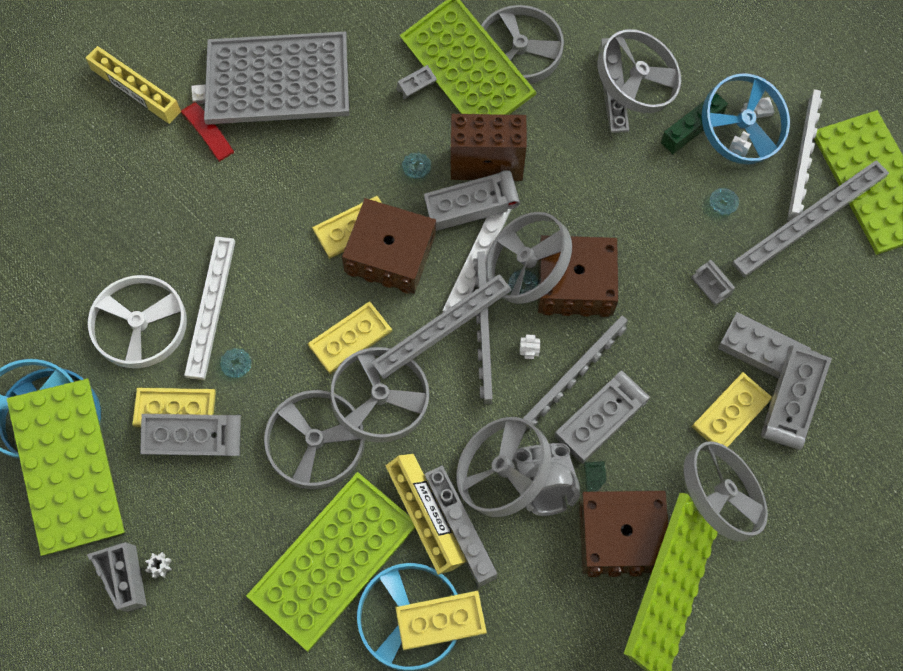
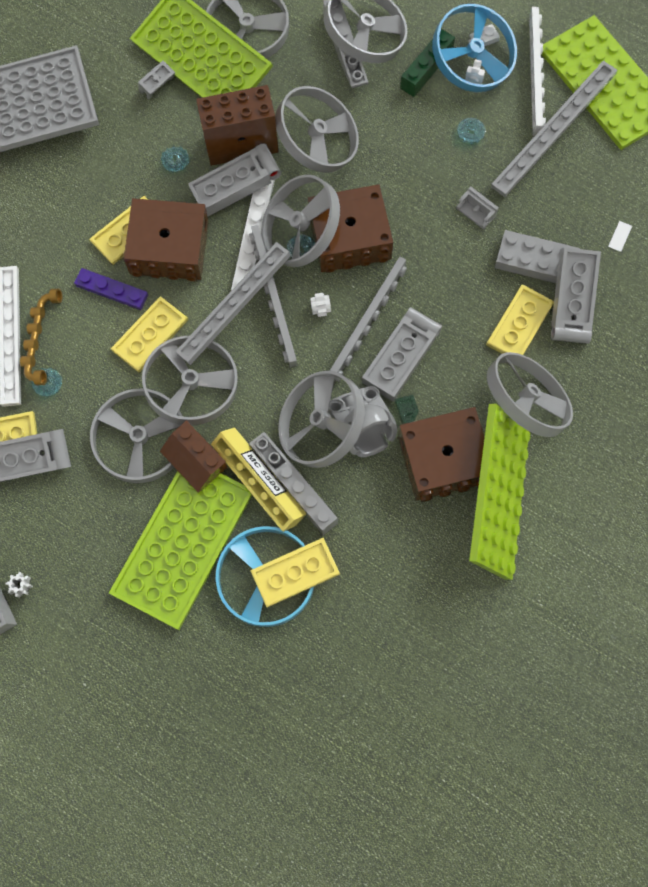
camera: 10 degrees left, 5 degrees up
none -> pearl gold bar [20,288,63,385]
none -> dark purple plate [74,268,148,310]
none -> reddish brown slope [160,421,227,493]
none -> light grey piece [275,86,359,173]
none -> white sticker [608,221,632,252]

